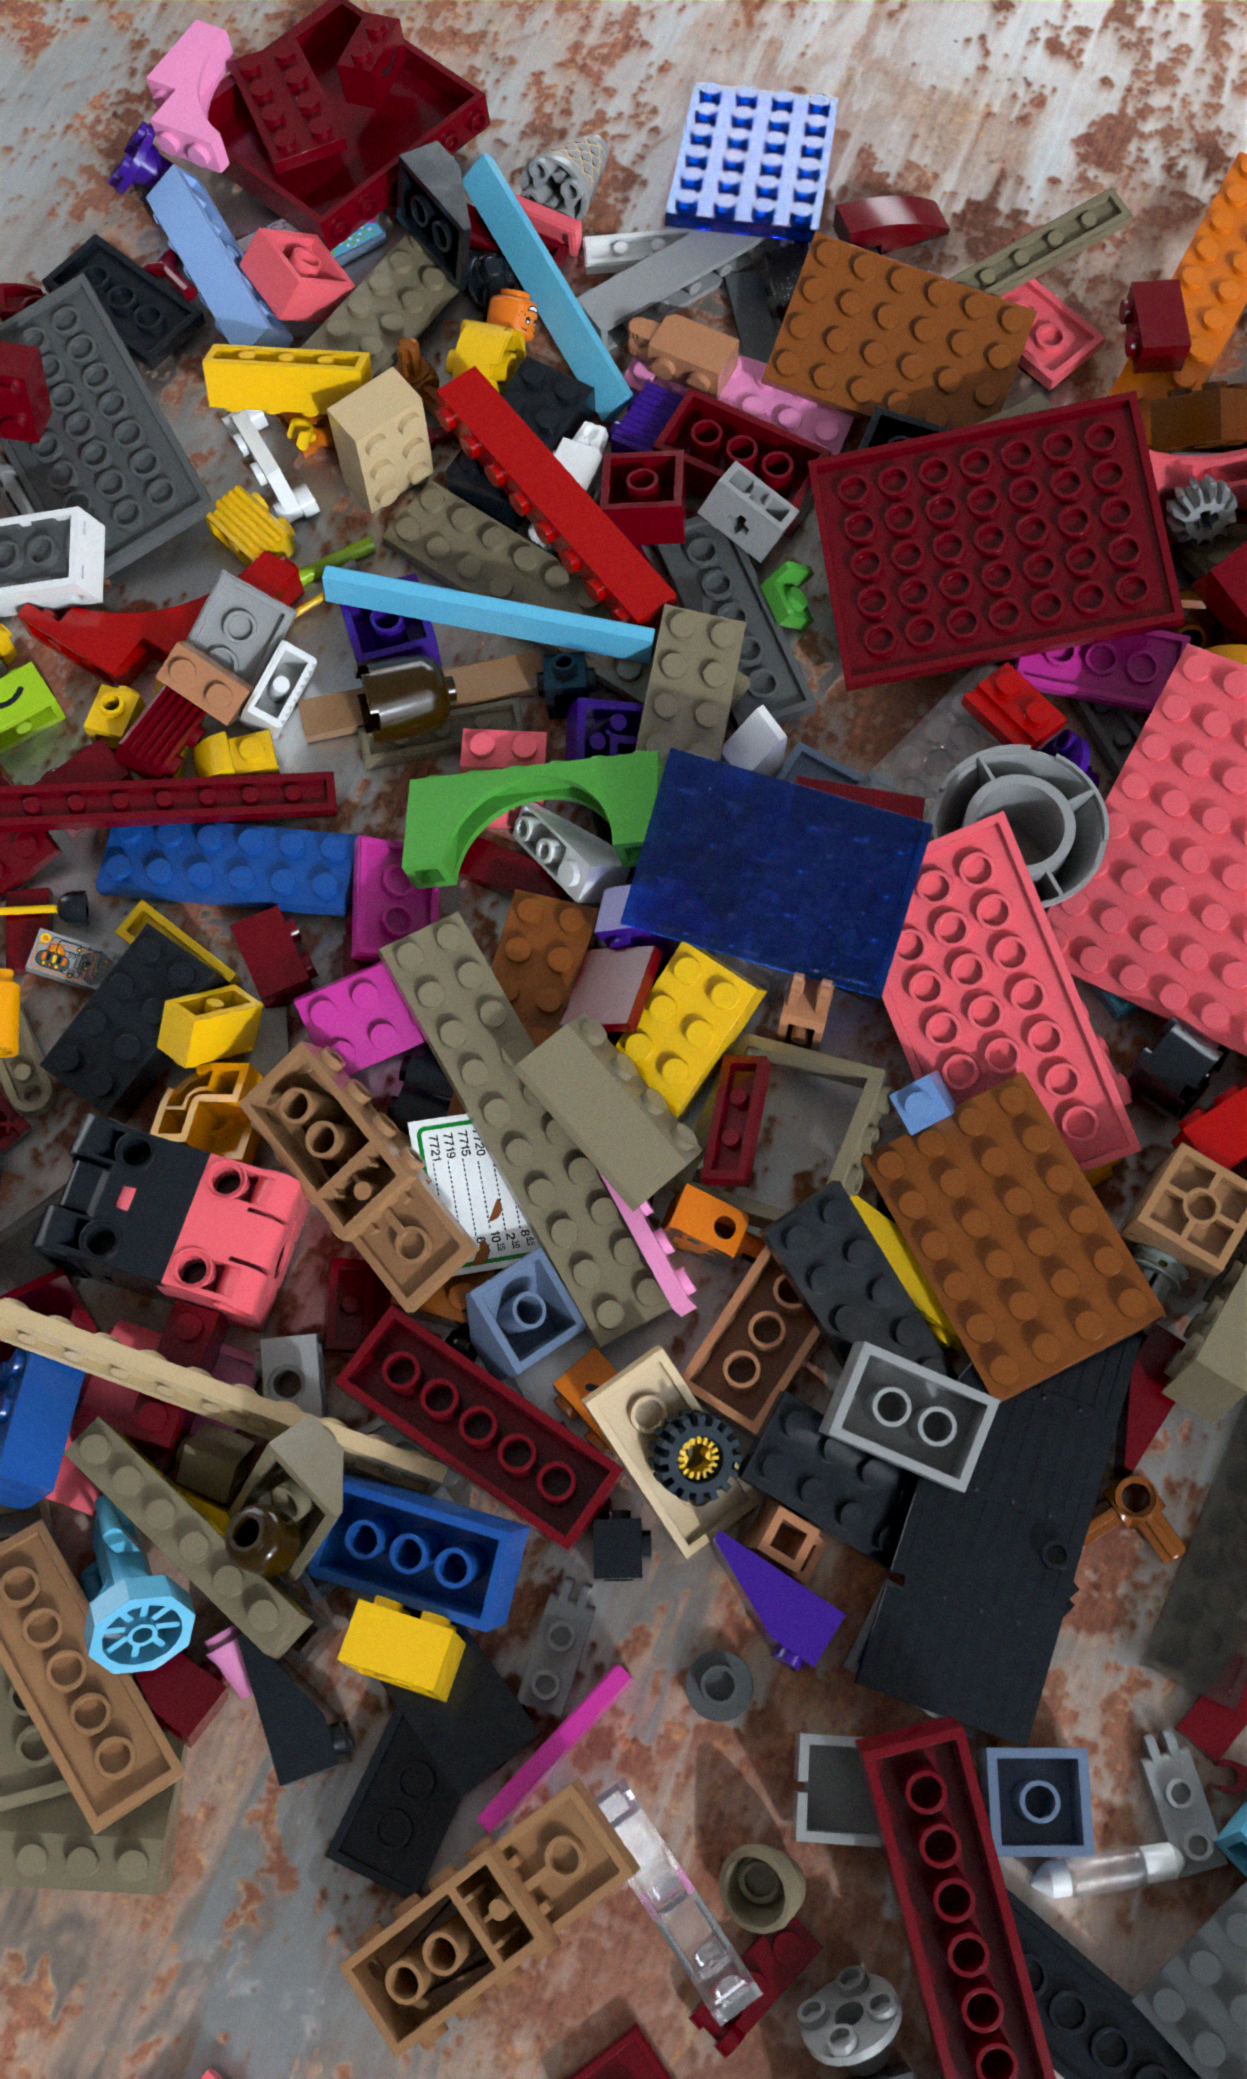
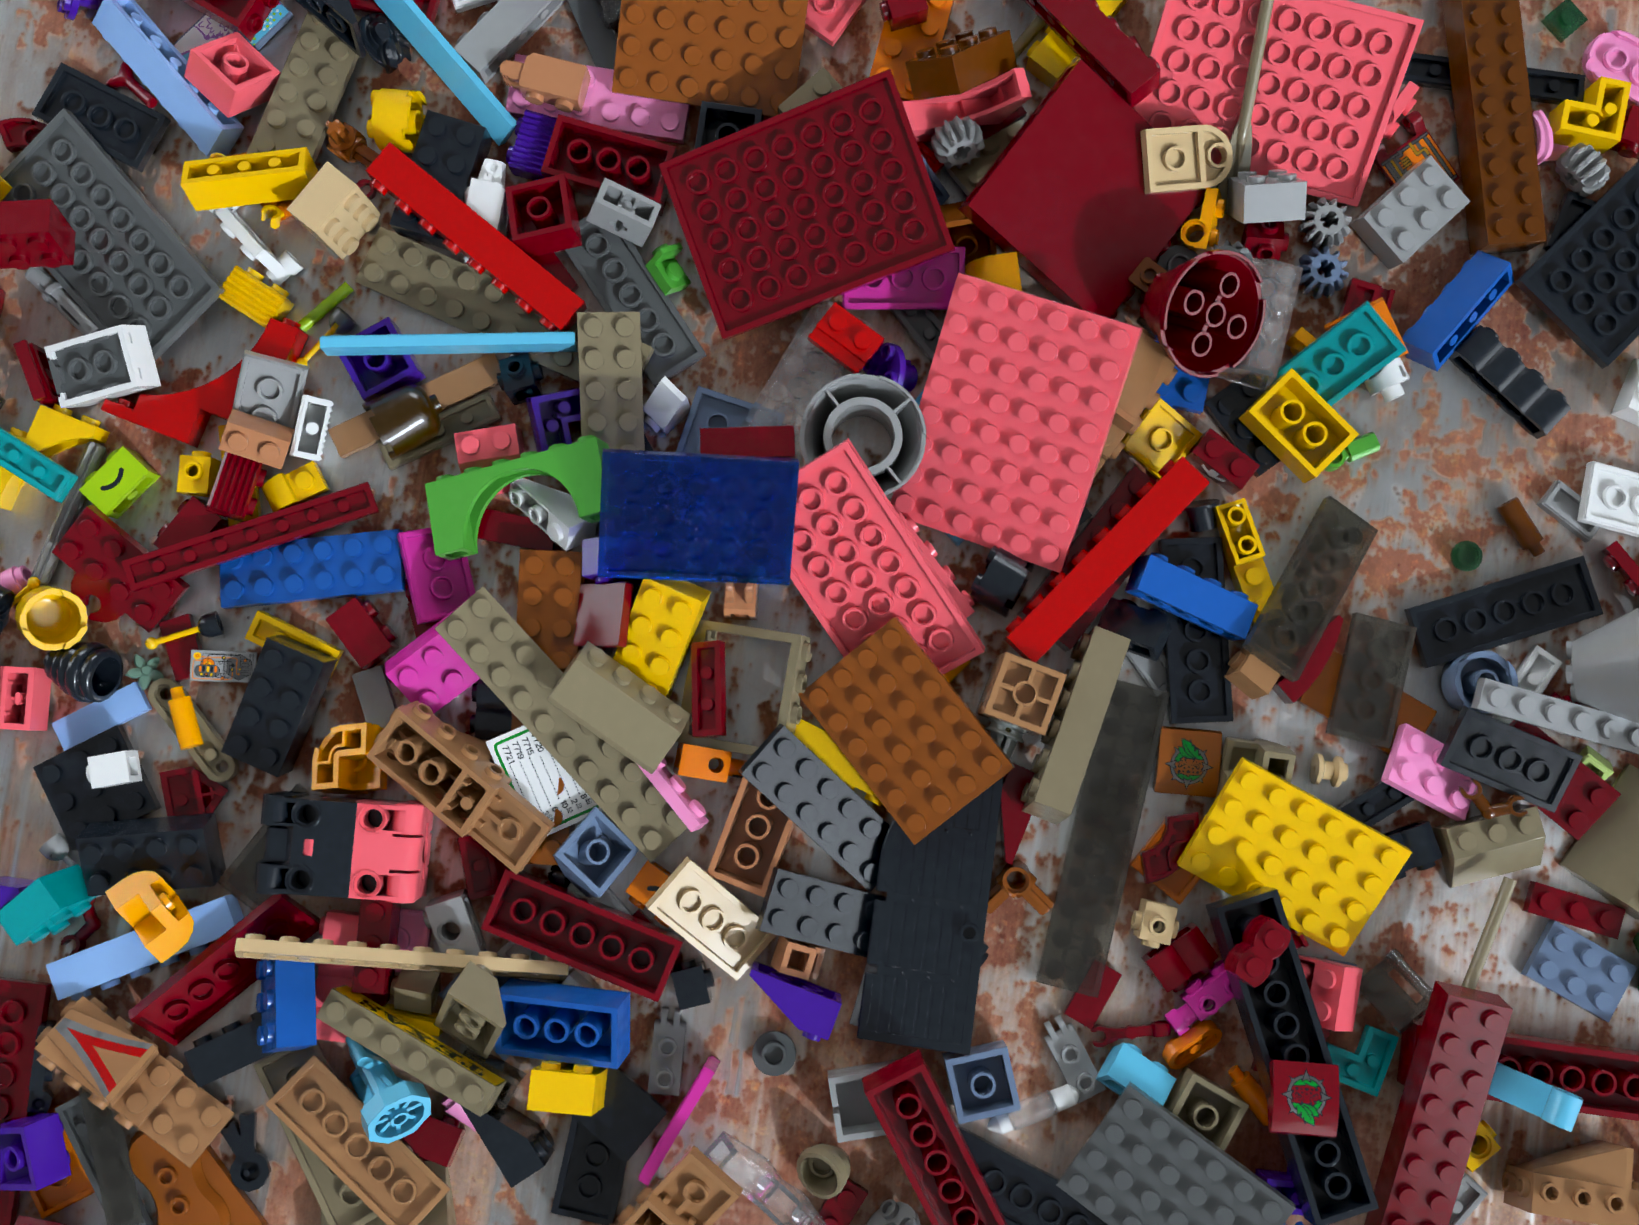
camera: 15 degrees left, 15 degrees up
yellow brick [157,984,263,1068] -> none
dark brown head [225,1504,301,1577] -> none
orange head [487,289,538,343] -> none
black bush [648,1409,742,1504] -> none
light grey brick [819,1341,1000,1493] -> none
medium blue brick [889,1070,957,1136] -> none

